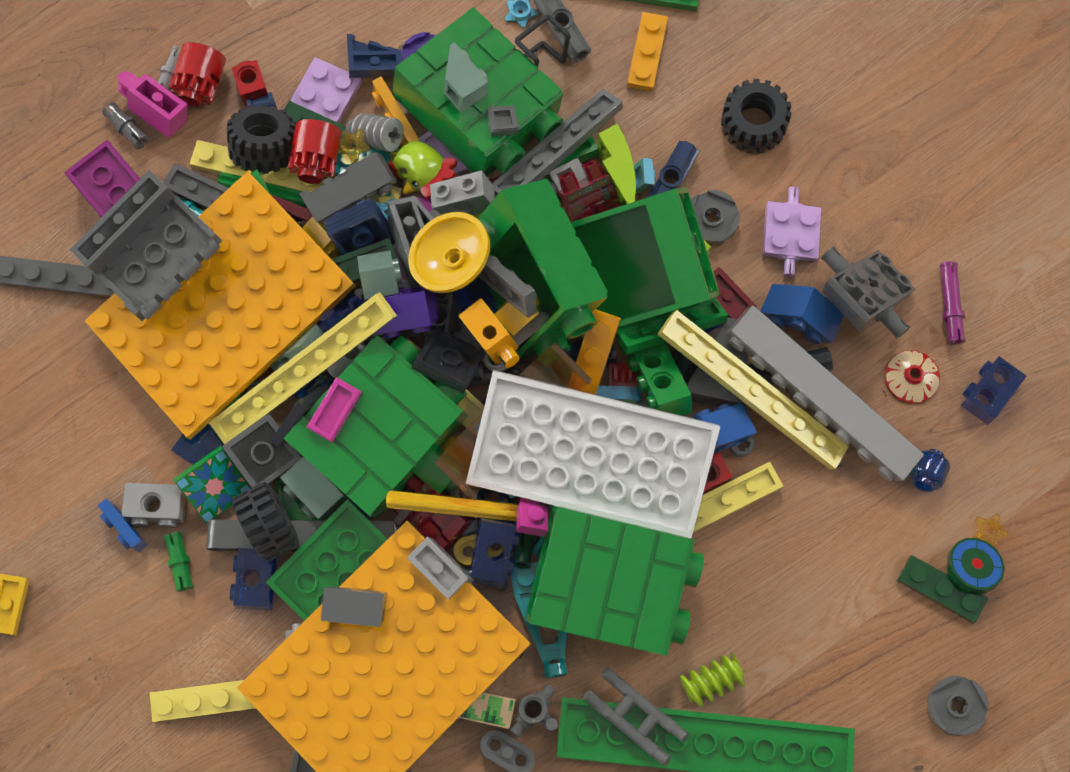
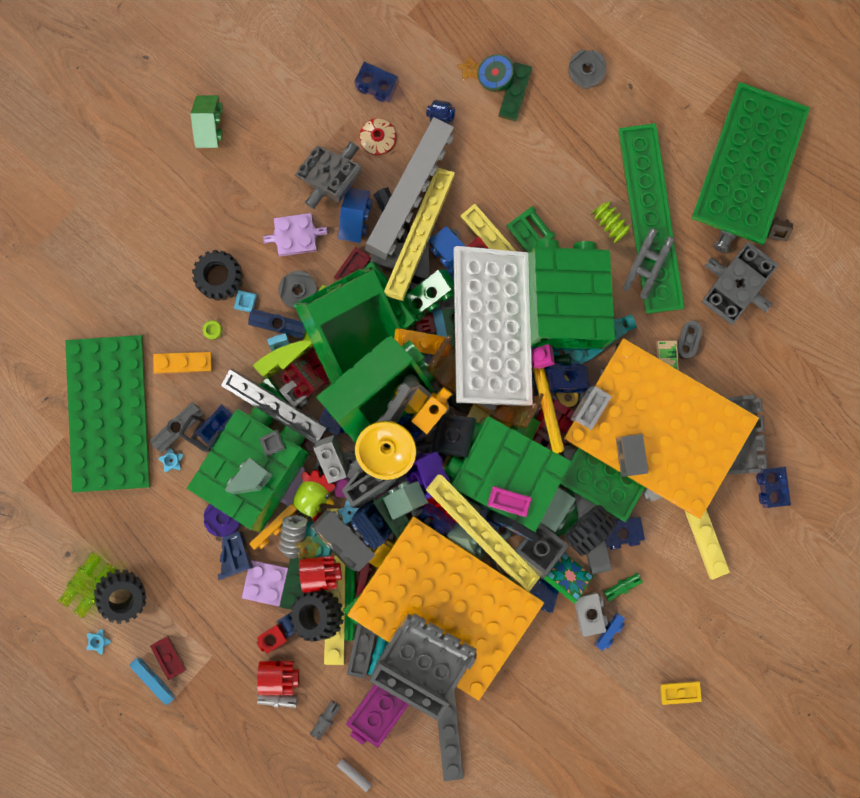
camera: 105 degrees left, 10 degrees up
dark pink brick [118,71,187,138] -> none
dark grey pin [511,684,558,738] -> none
magenta pin [939,261,966,345] -> none
none -> brick [190,95,223,148]
none -> clear blue brick [196,404,234,447]
none -> lime tile [202,320,223,340]
none -> medium azure tile [234,290,257,313]
none -> light grey piece [336,758,372,792]
none -> green plate [506,206,556,254]

